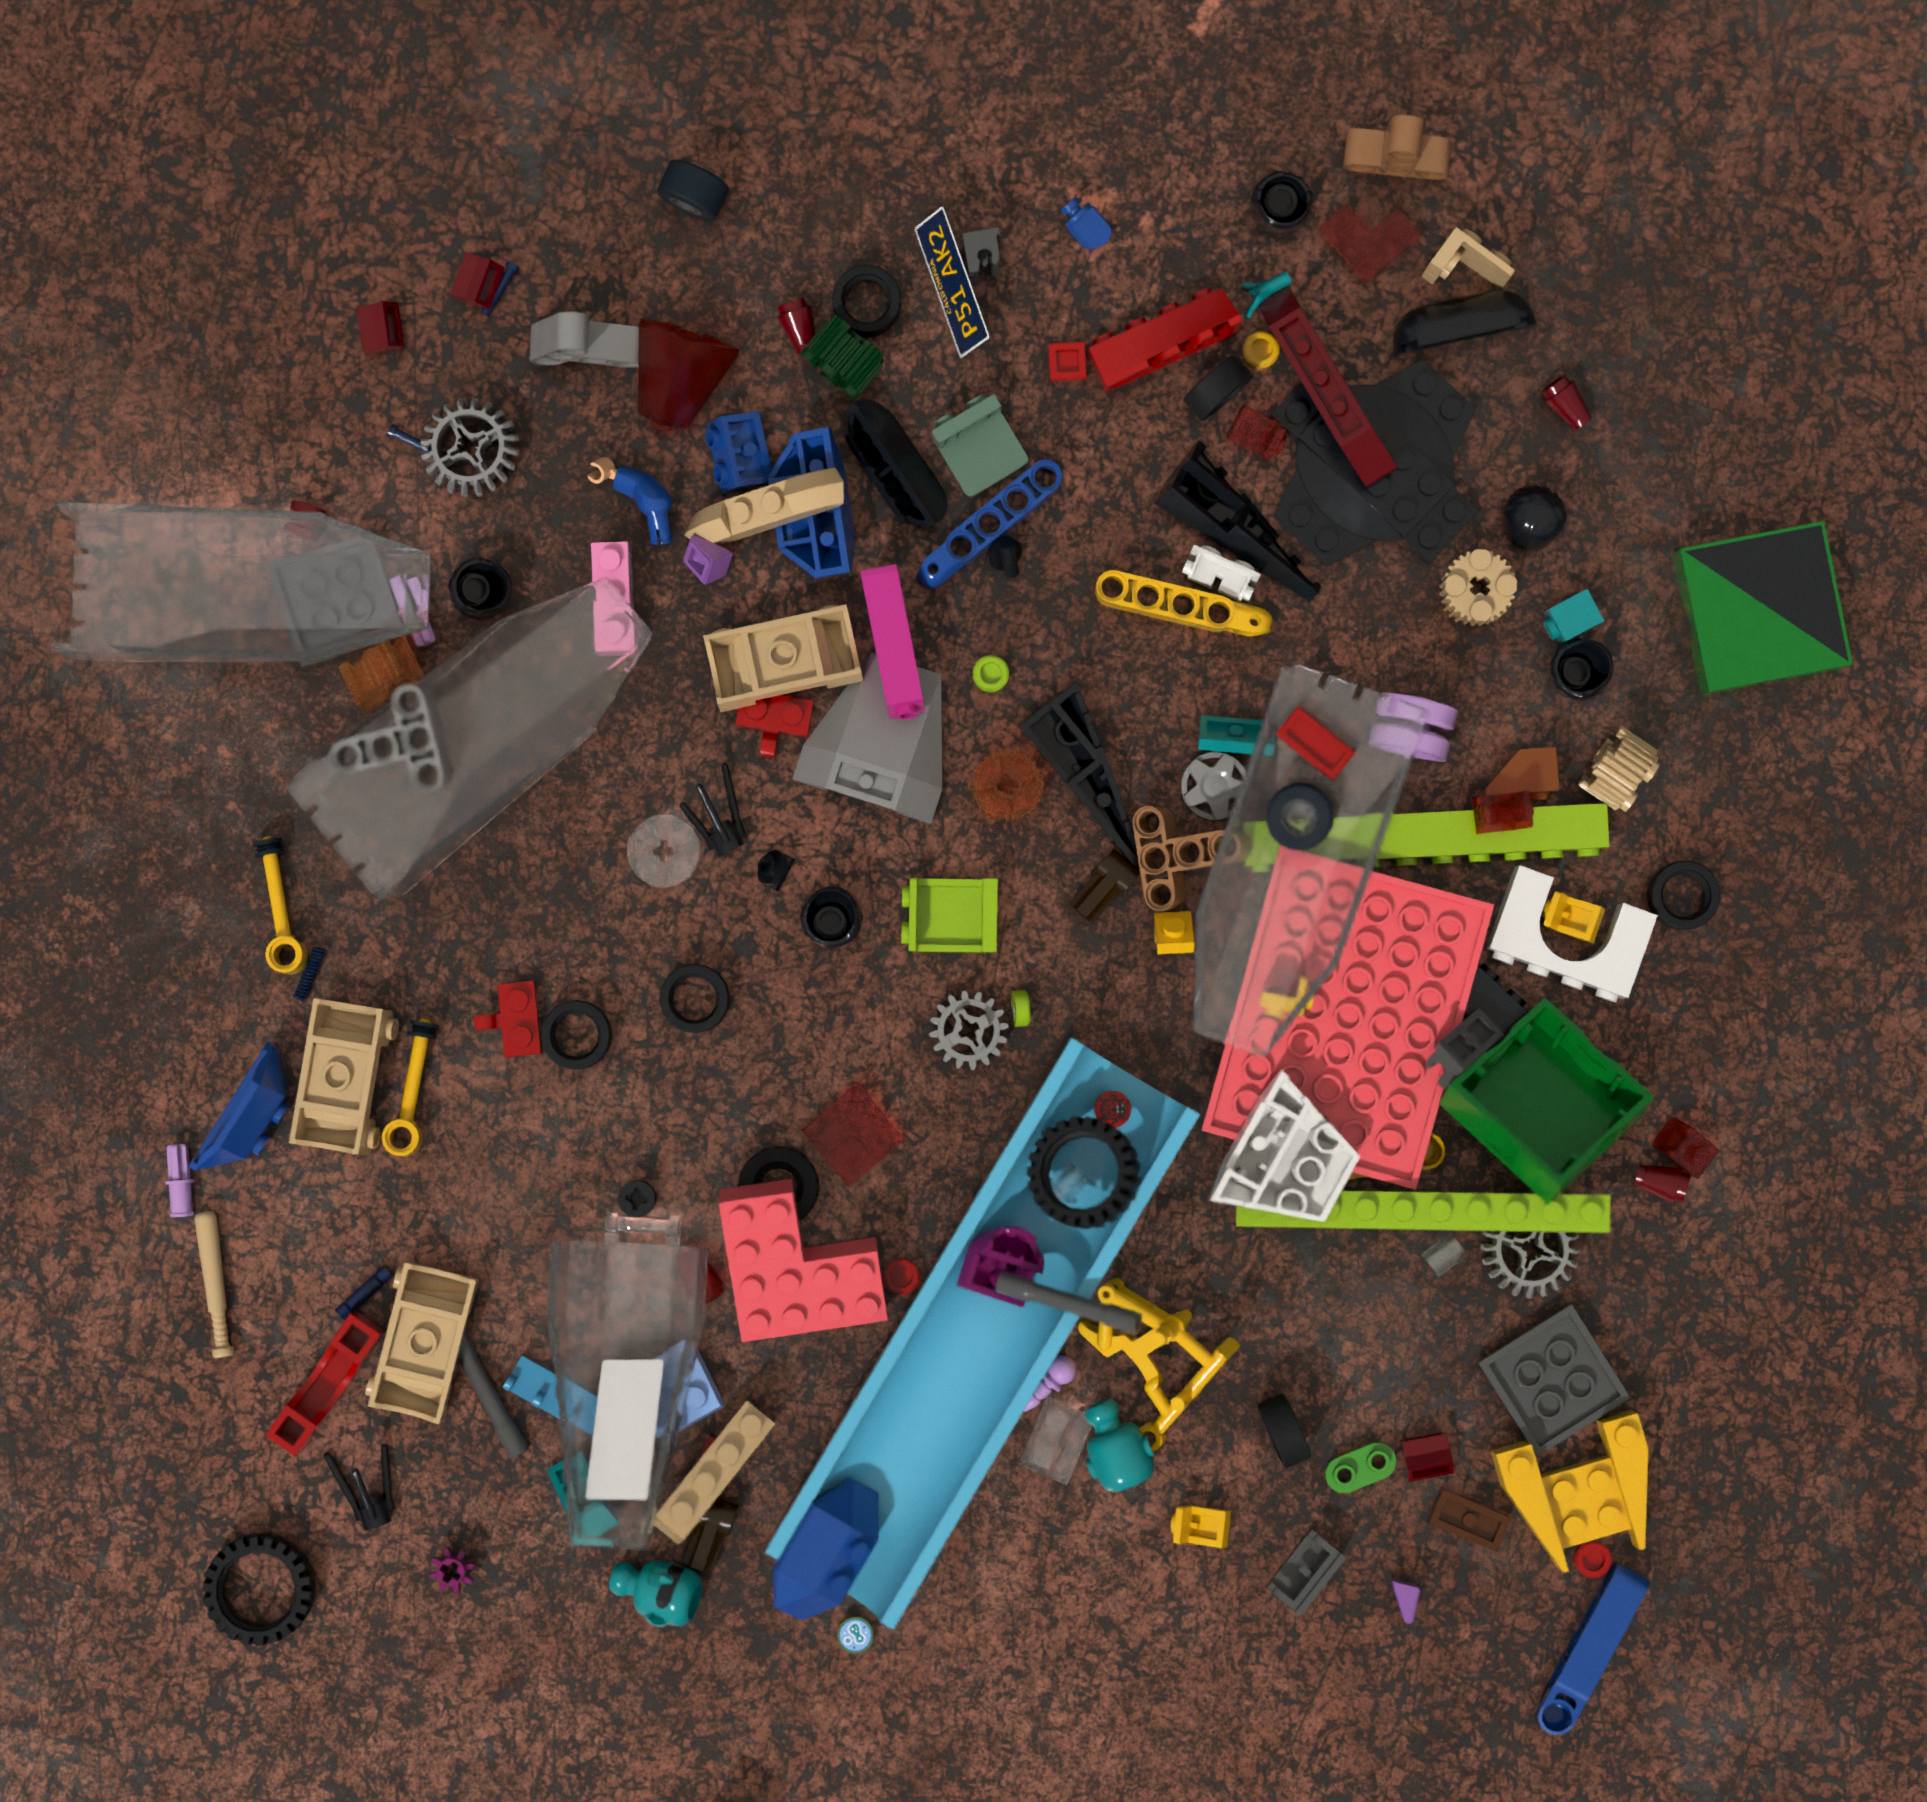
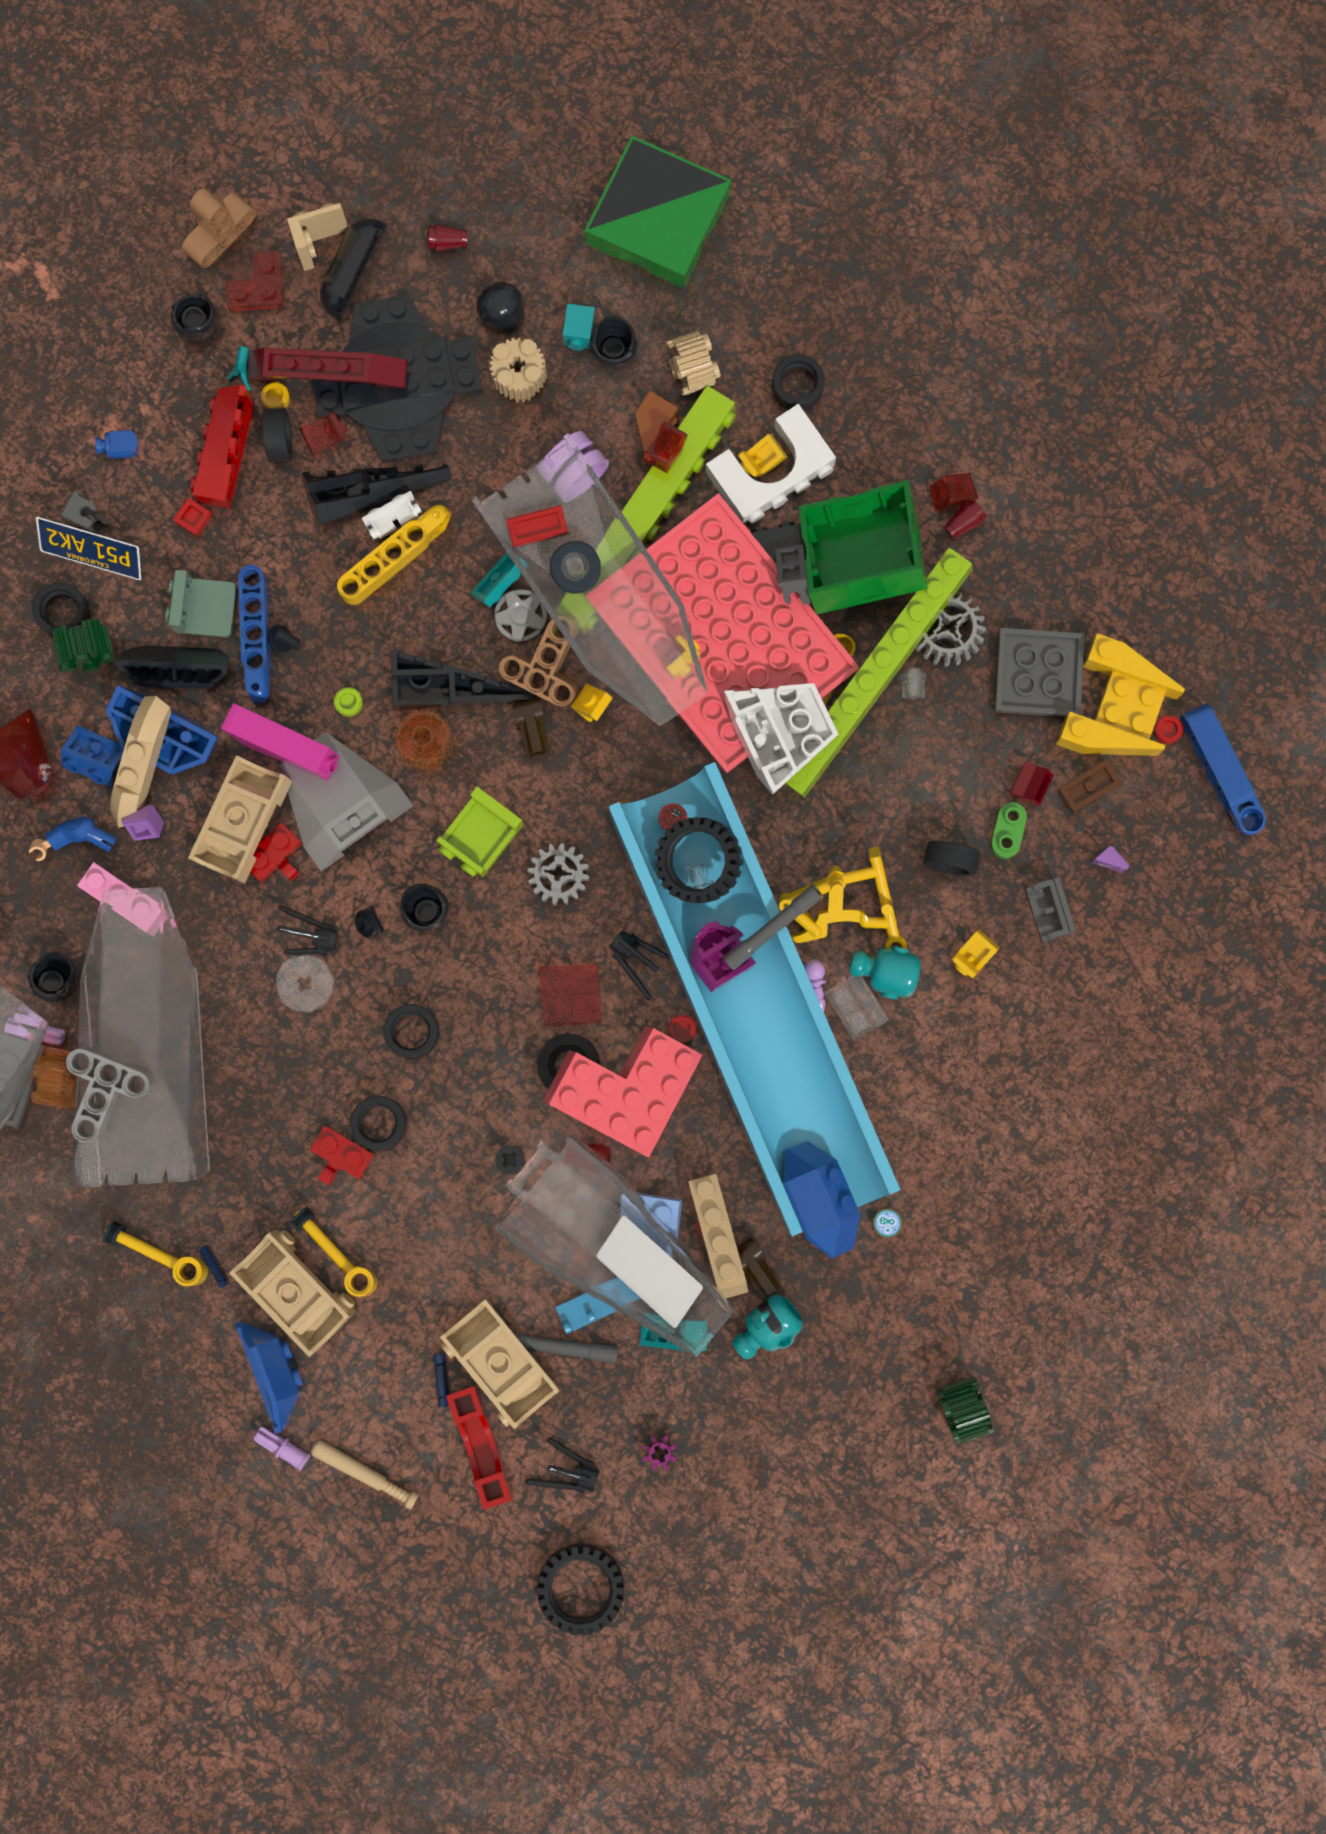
camera: 50 degrees left, 5 degrees down
dark red cone [777,298,815,354] -> none
lime tile [1011,990,1030,1027] -> none
none -> black plant [609,930,668,1000]

